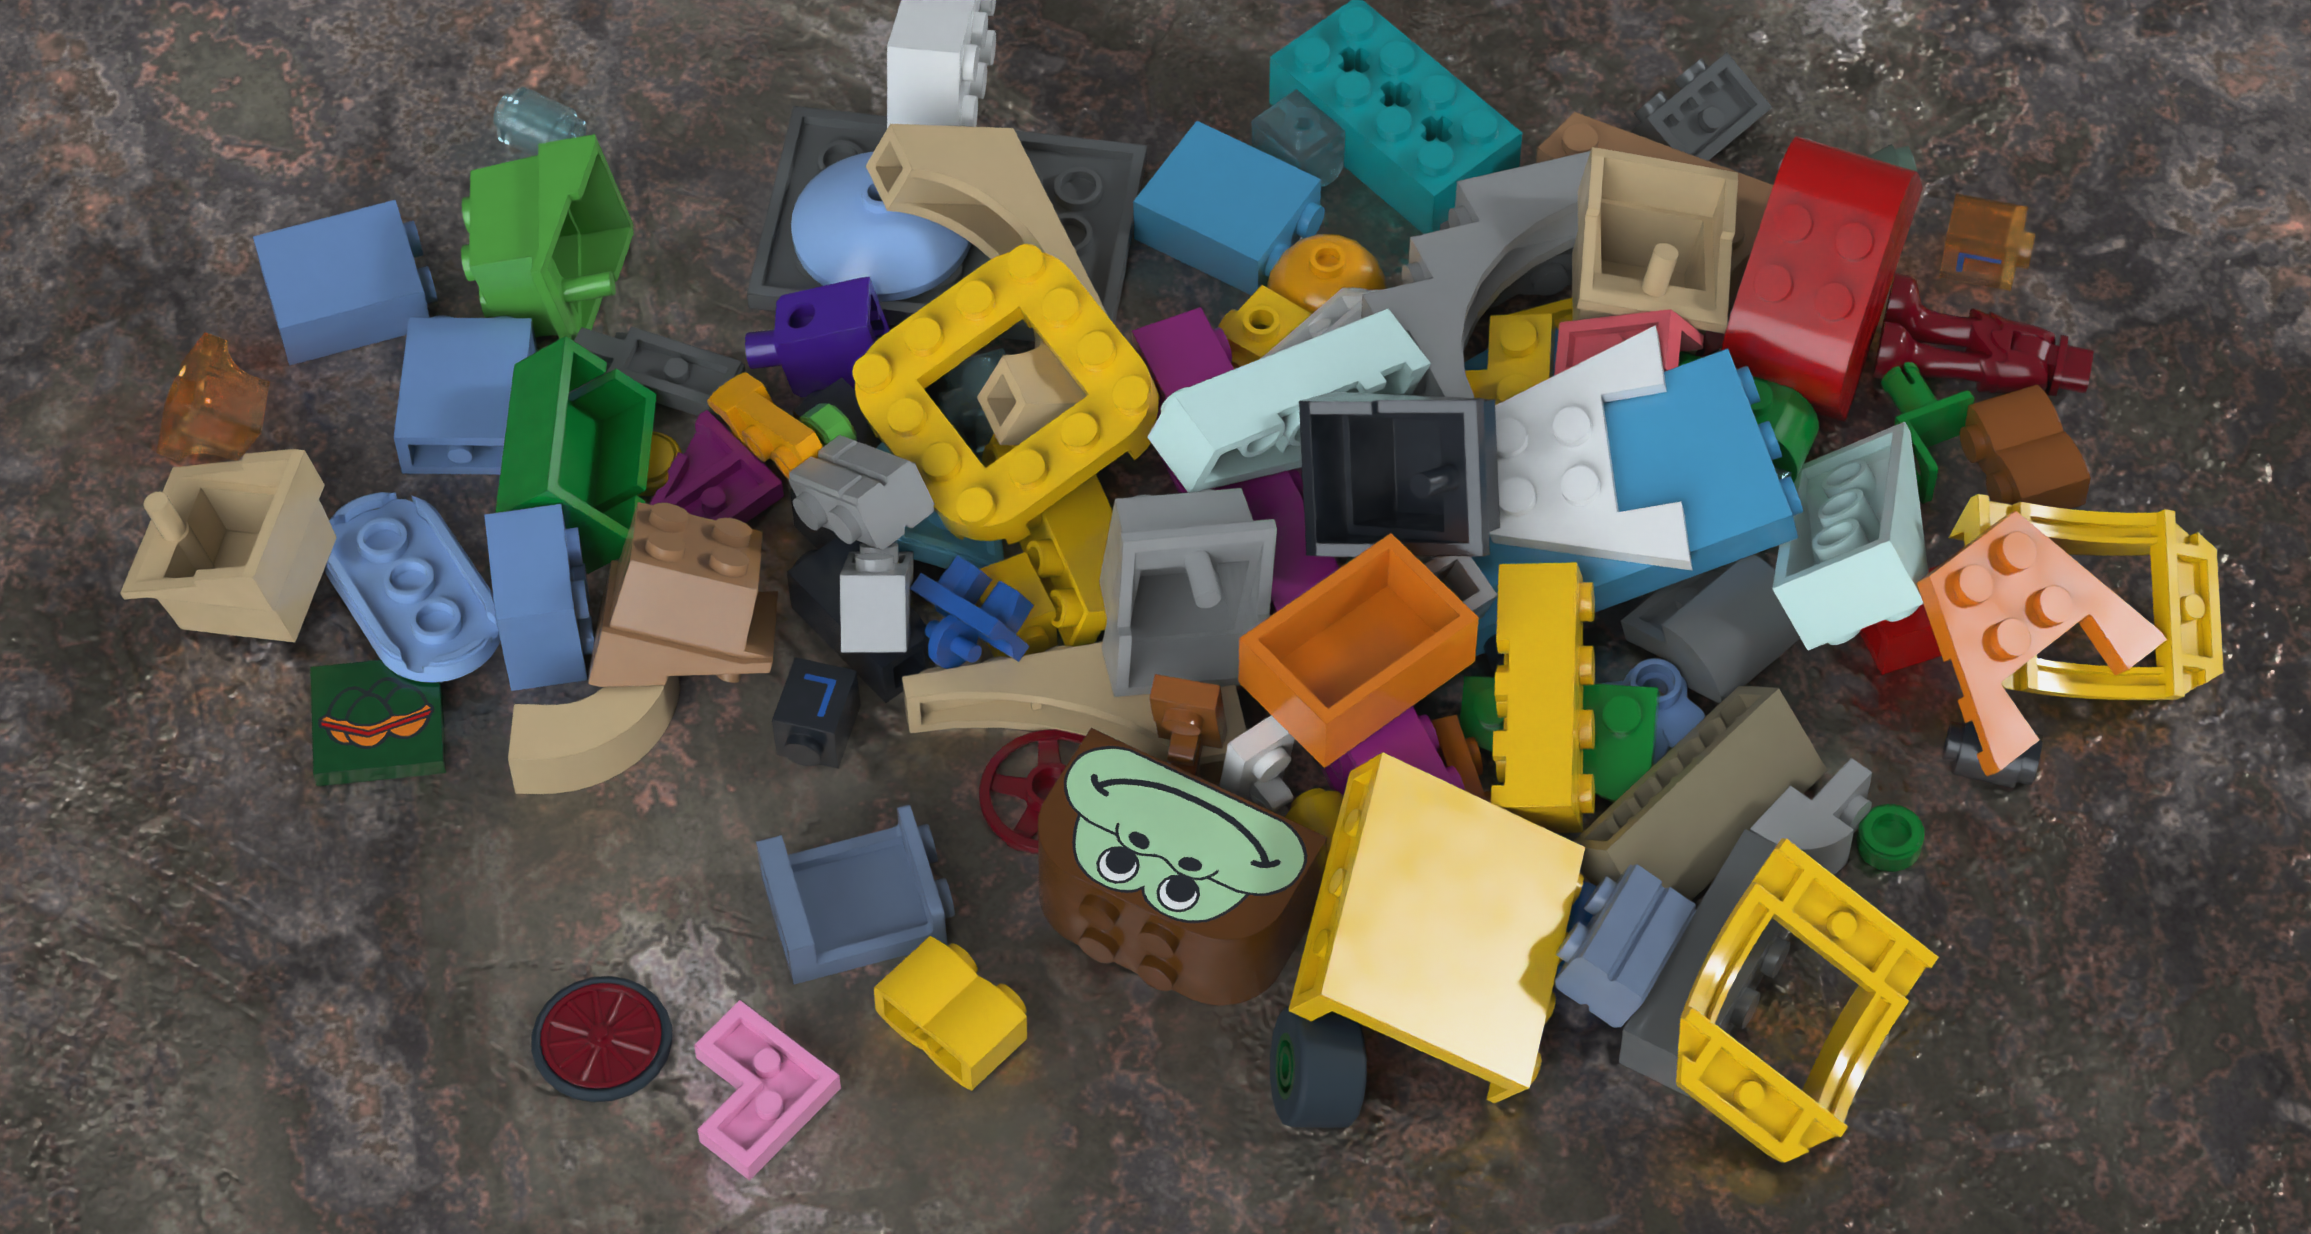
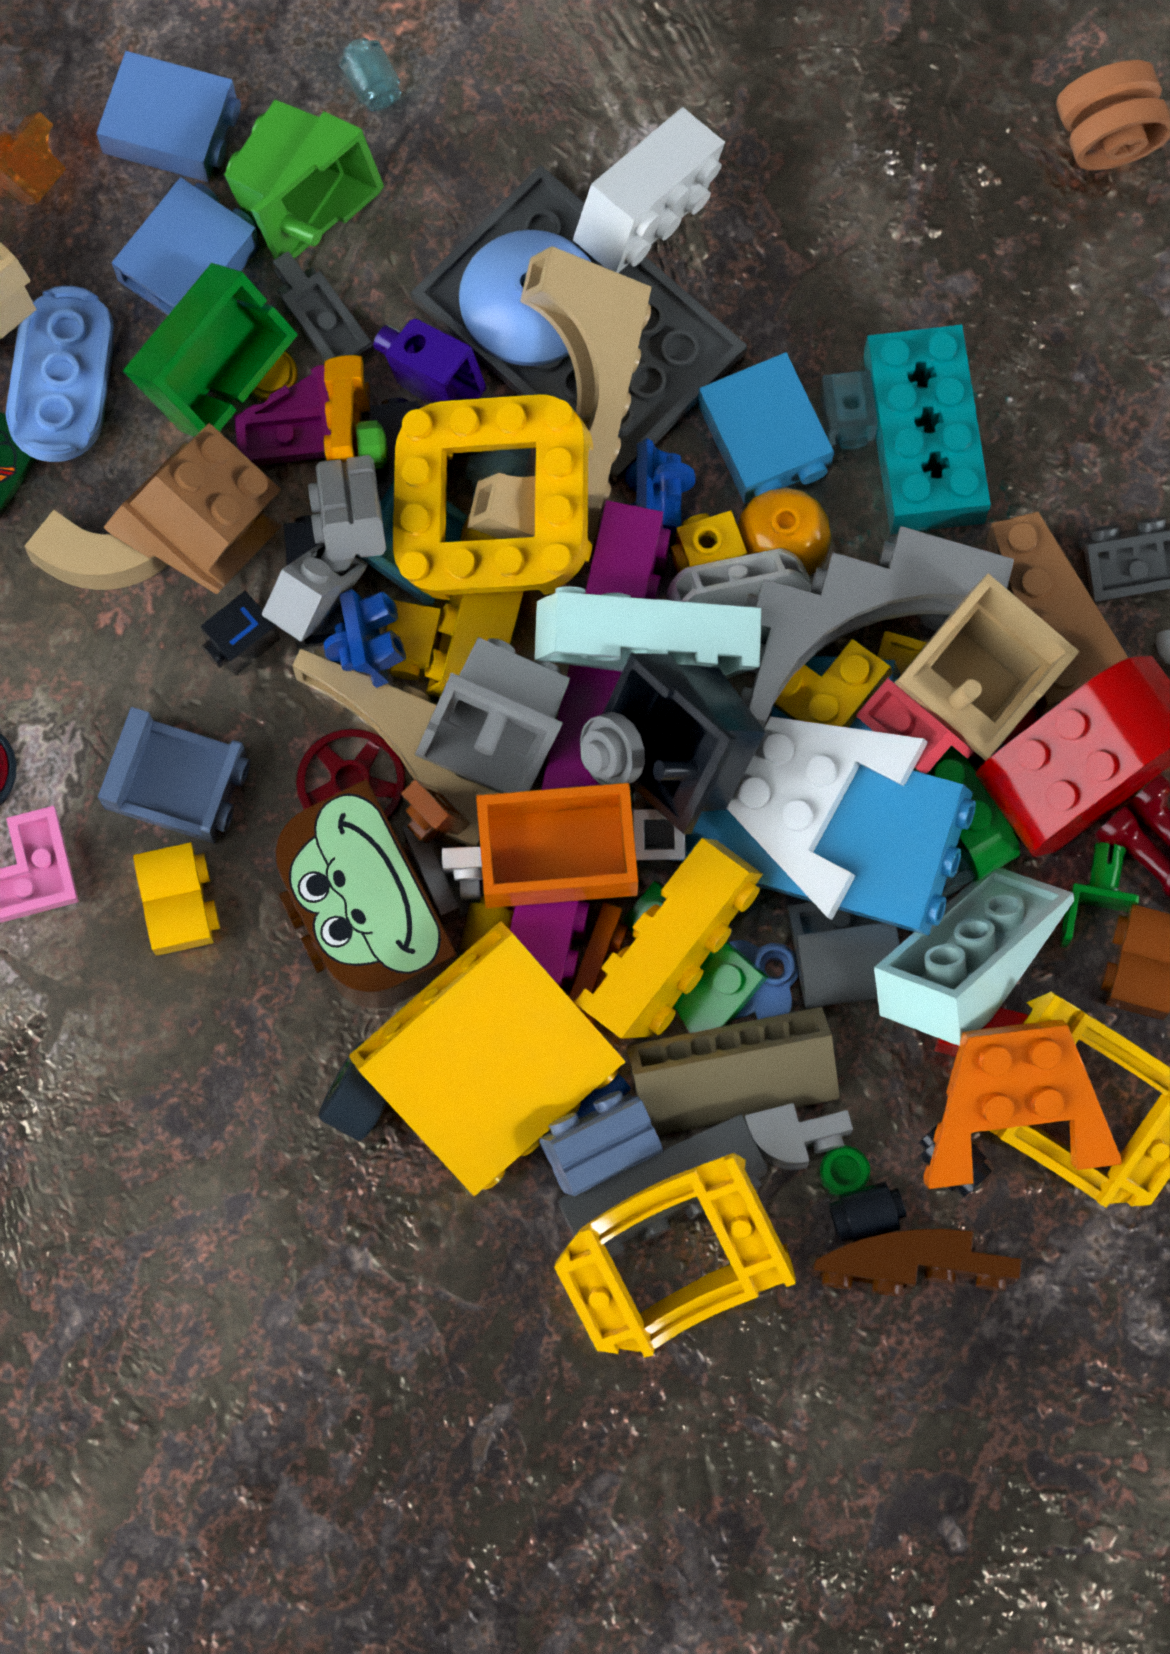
camera: 35 degrees right, 20 degrees up
medium blue brick [484,504,595,691] -> none
none -> light grey plate [580,712,645,785]
none -> blue hips [625,438,695,535]
none -> reddish brown slope [811,1229,1022,1297]
none -> black brick [828,1181,907,1242]

